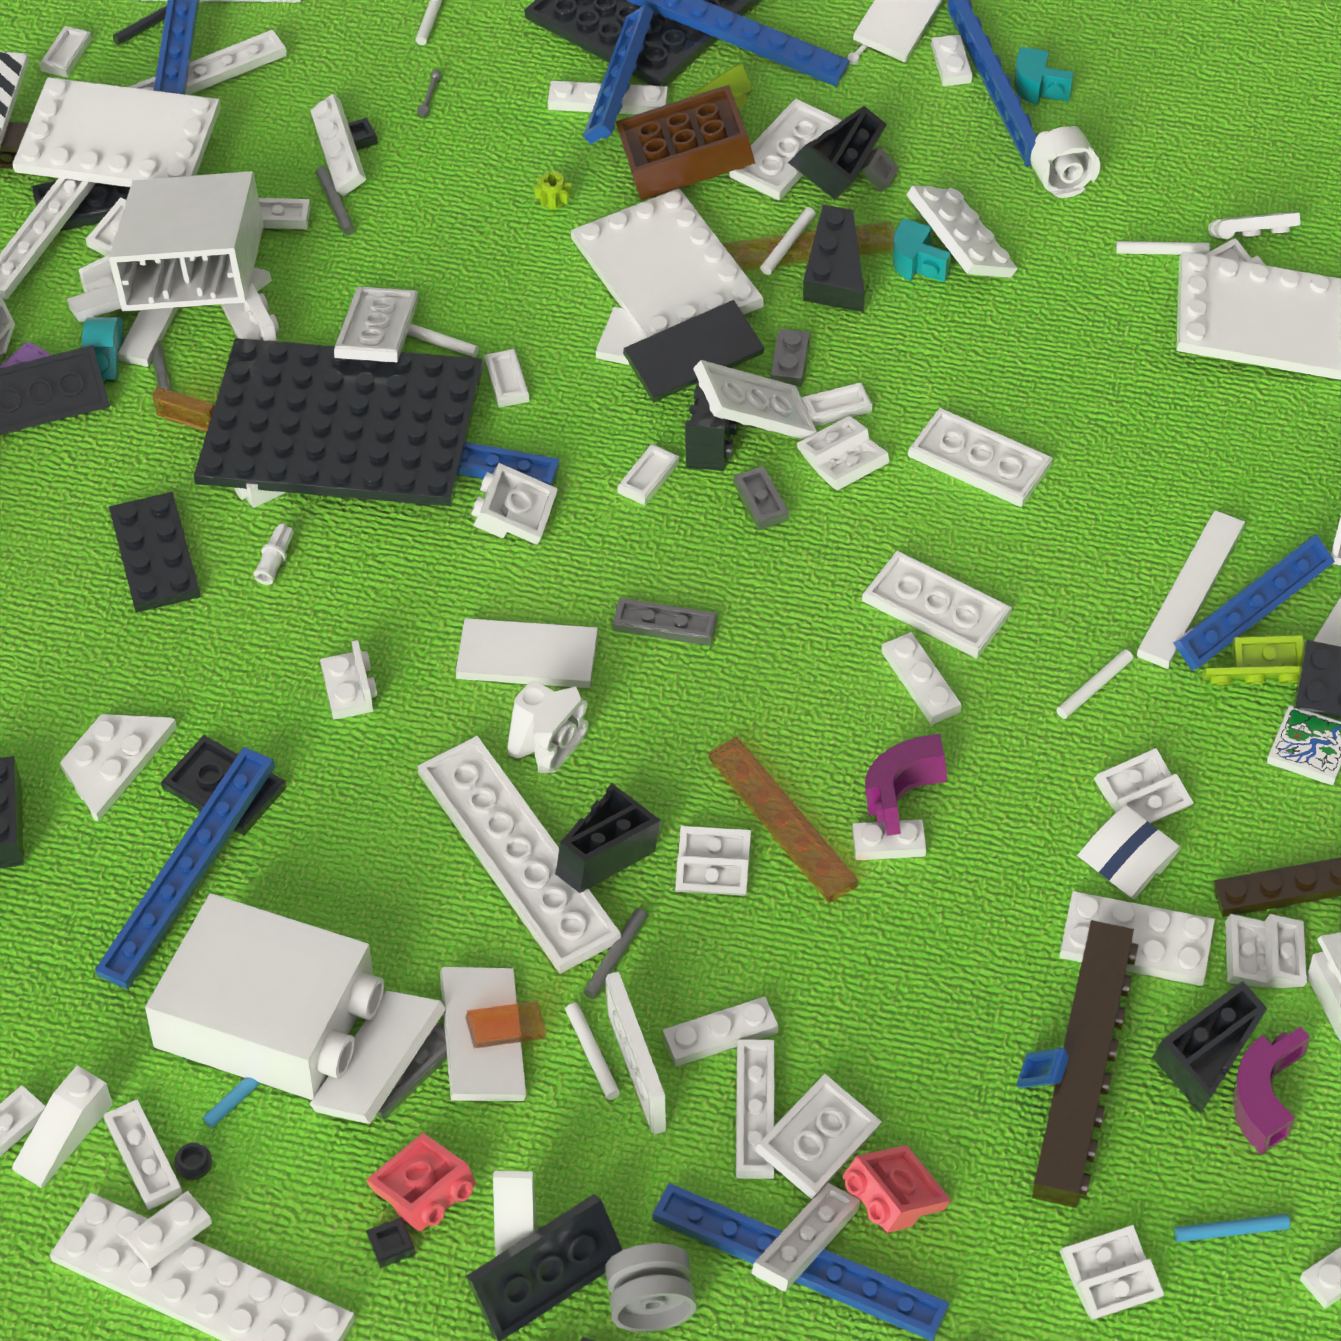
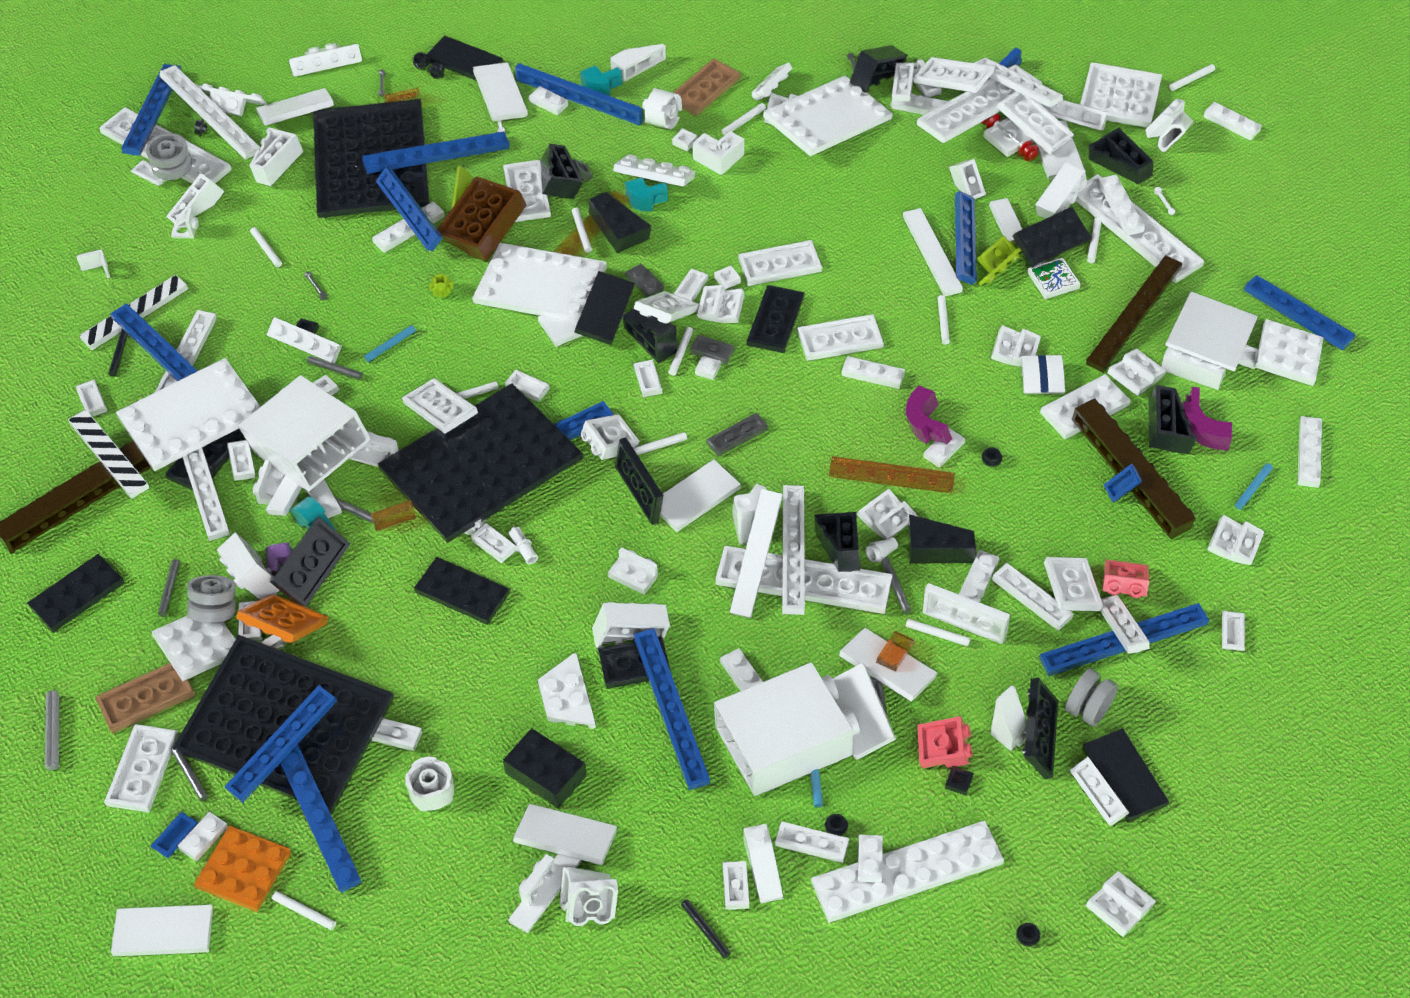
camera: 45 degrees left, 0 degrees up
none -> dark azure bar [364,325,416,362]
none -> white plate [471,523,516,563]
none -> white wedge [592,602,670,649]
none -> white slope [610,44,666,82]
none -> black tile [615,437,664,525]
none -> white bar [633,432,687,455]
none -> white bar [669,327,693,376]
none -> white plate [672,129,698,152]
none -> medium nougat tile [673,58,741,116]
none -> white panel [692,131,744,175]
none -> white plate [695,356,721,380]
none -> white plate [714,266,741,290]
none -> white plate [720,648,763,691]
none -> white tile [730,489,783,619]
none -> black tile [747,285,805,354]
none -> white plate [782,485,805,615]
none -> white cone [866,537,898,562]
none -> black wedge [908,514,976,564]
none -> black plate [982,447,1002,467]

